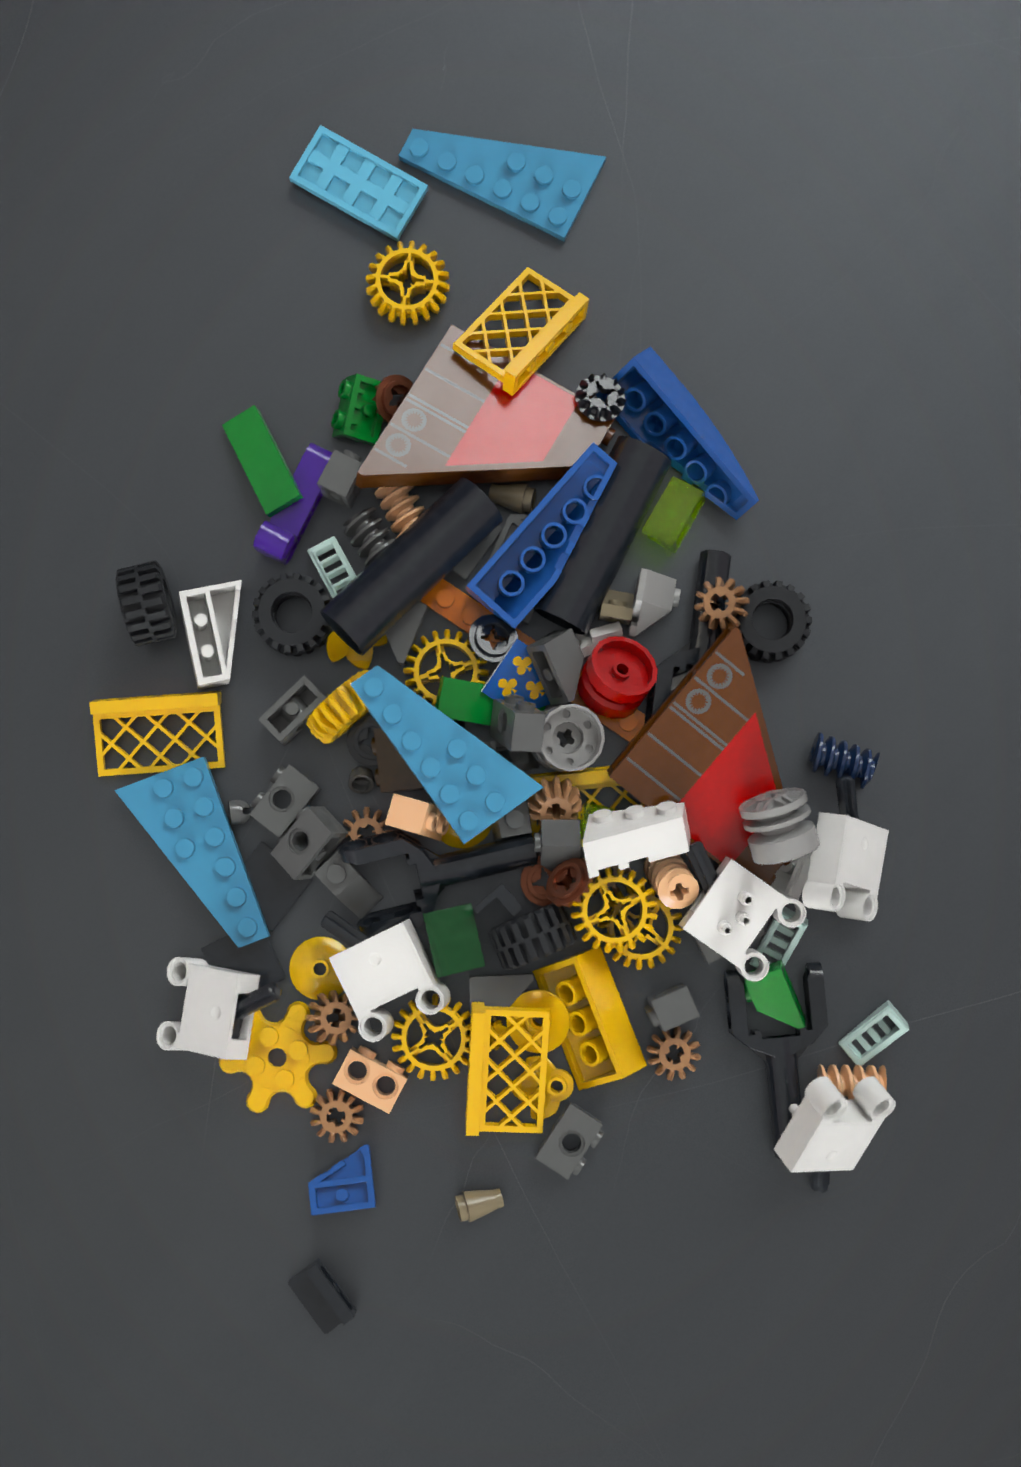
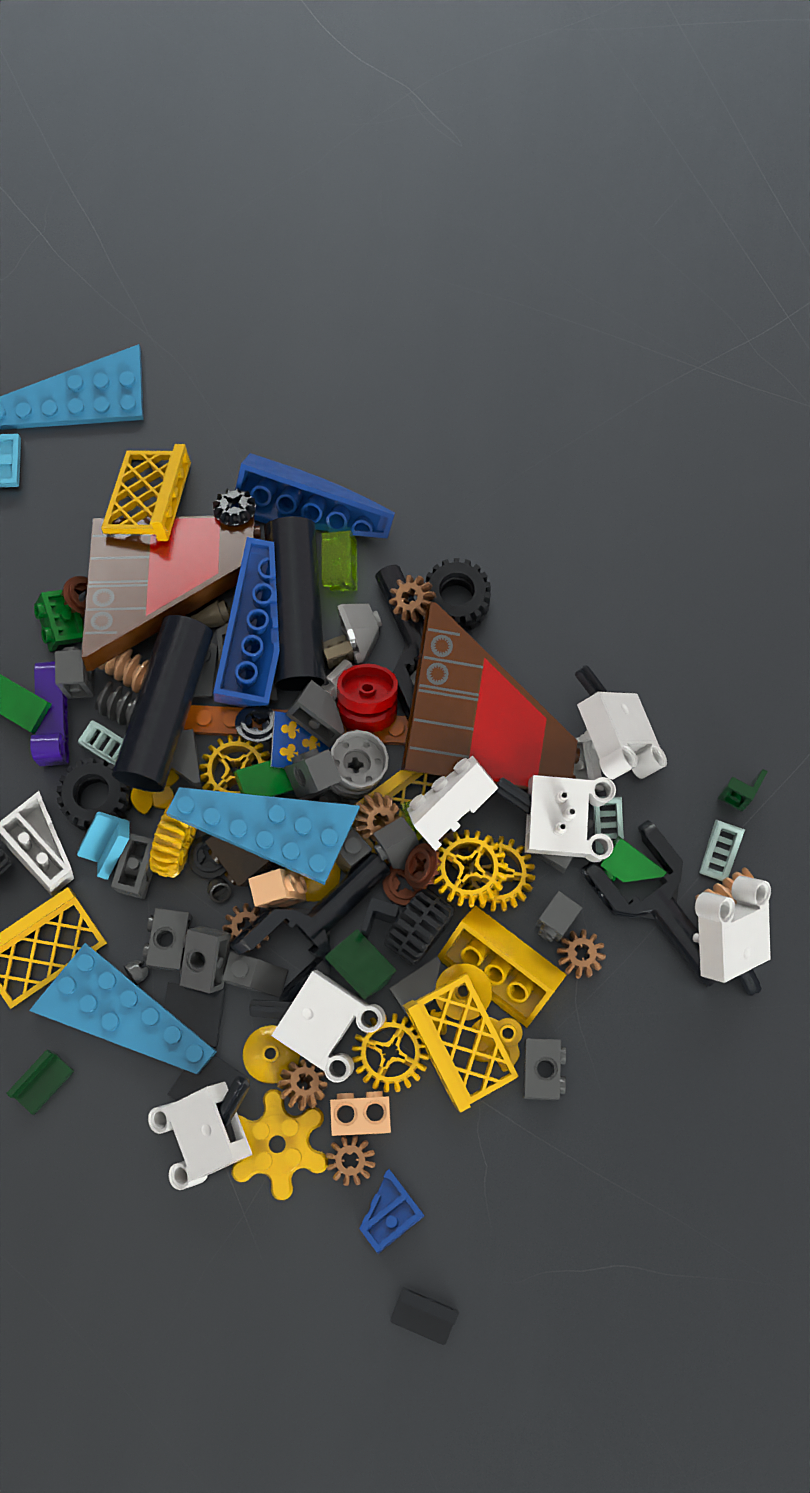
camera: 25 degrees left, 10 degrees down
yellow gear [365,240,450,326] -> none
dark tan cone [455,1188,504,1223] -> none
light nougat piece [644,854,700,909] -> none
light grey wheel [739,788,820,865] -> none
dark blue piece [808,732,880,789] -> none
none -> dark green panel [6,1049,74,1115]
none -> medium azure panel [77,812,130,880]
none -> dark green panel [718,769,768,811]

